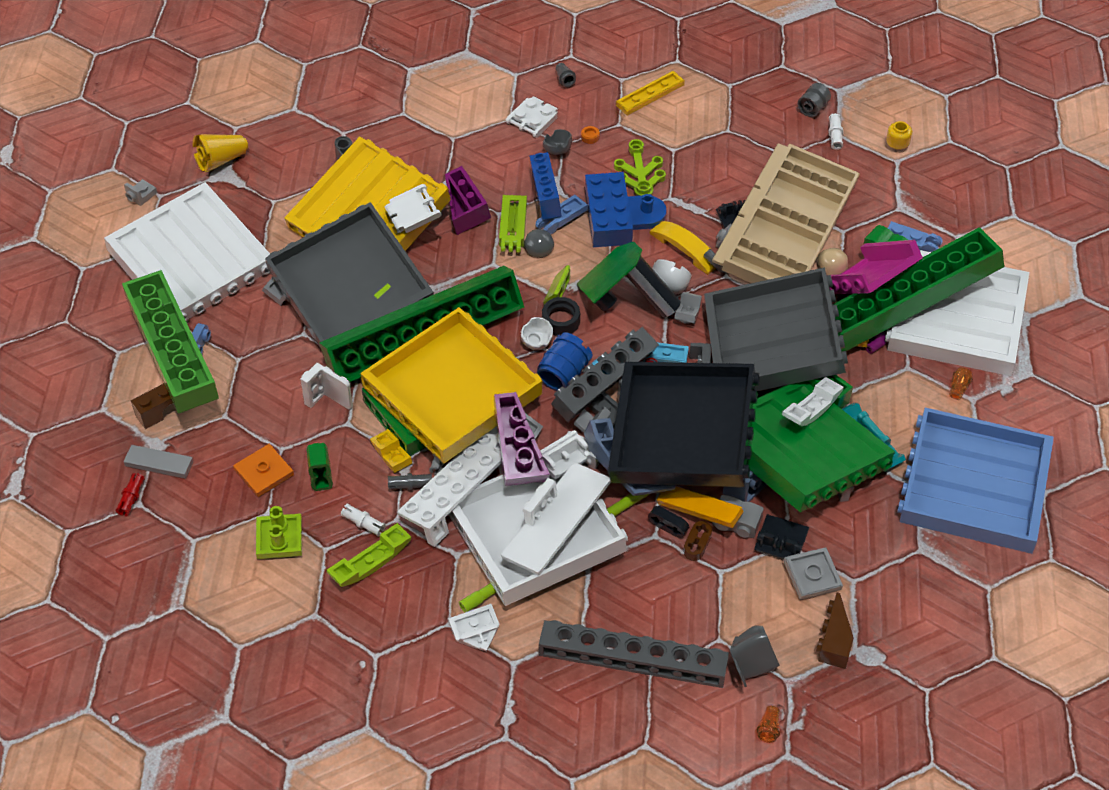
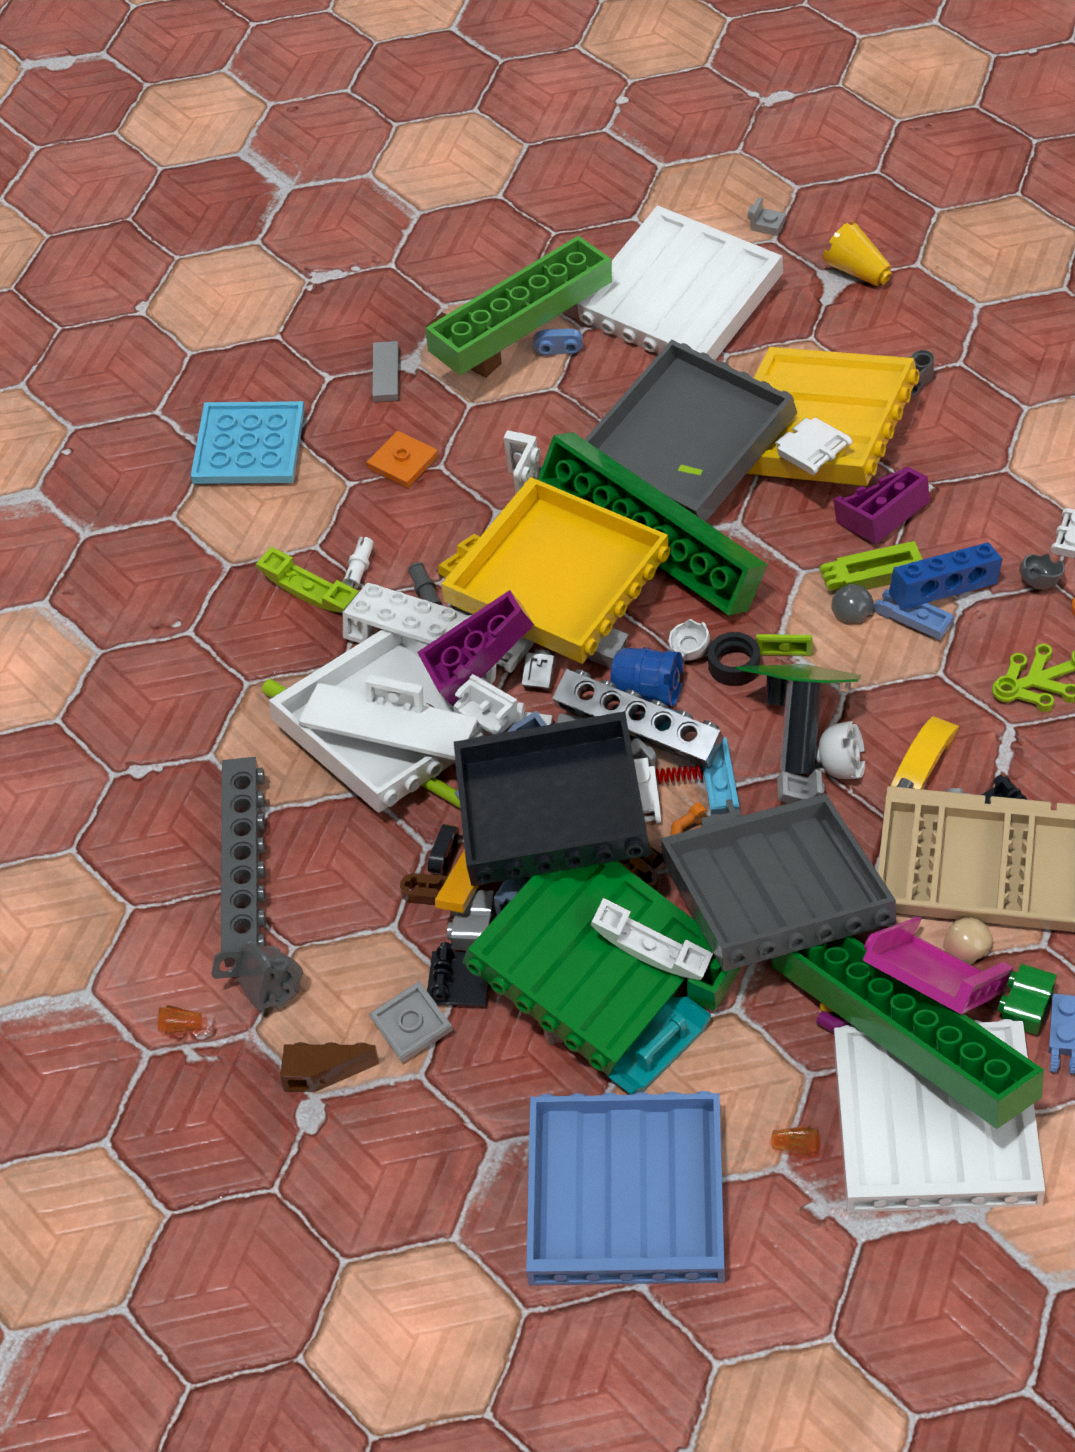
camera: 80 degrees right, 0 degrees up
red pin [115,473,145,517] -> none
lime plate [256,506,302,559] -> none
green brick [306,443,333,491] -> none
white slope [448,604,499,651] -> none
blue brick [585,172,666,248] -> none
none -> medium azure plate [190,401,305,484]

